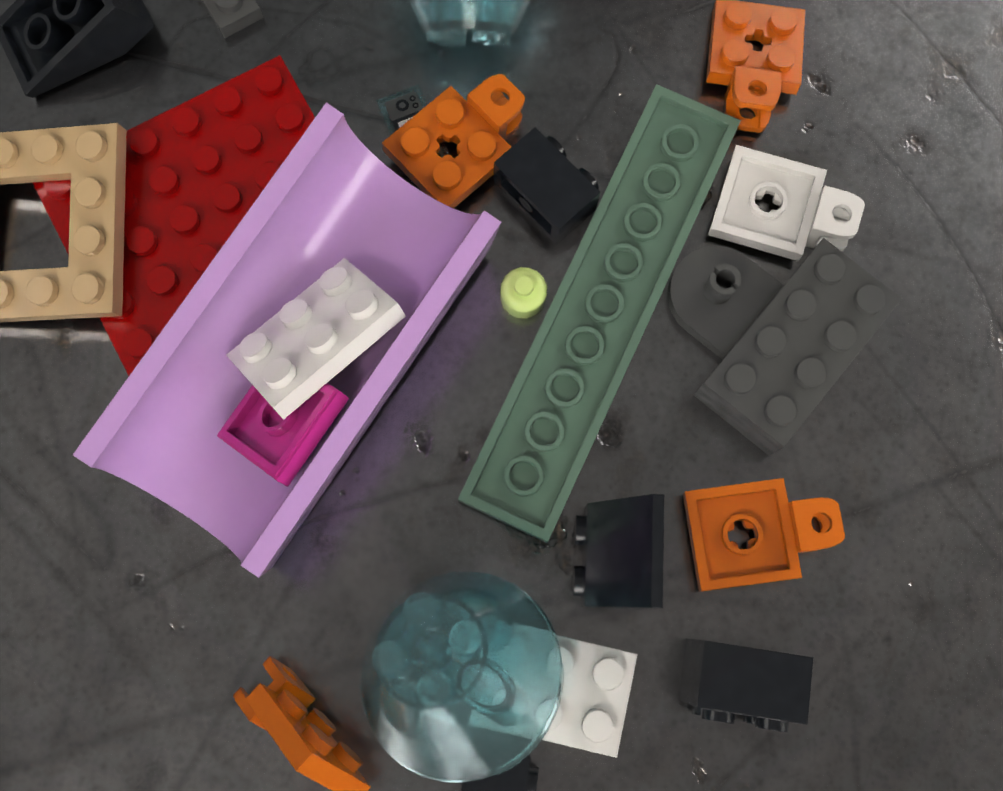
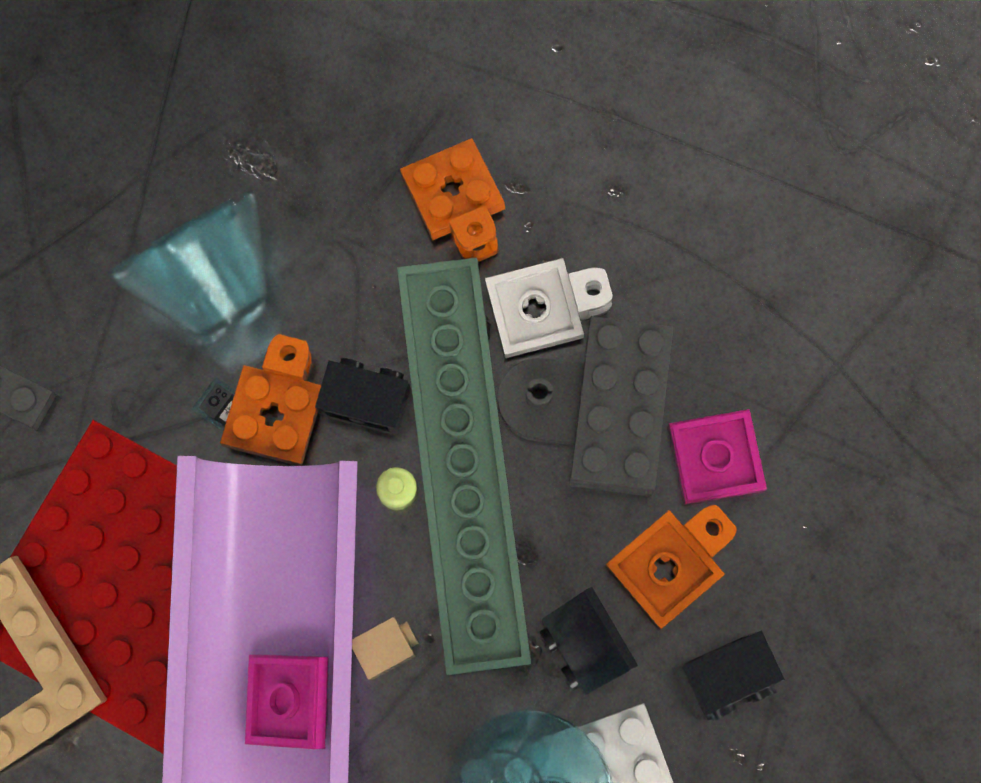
camera: 30 degrees left, 0 degrees up
white plate [226,258,406,420] -> none
none -> tan brick [352,617,419,680]
none -> dark pink tile [668,409,767,505]

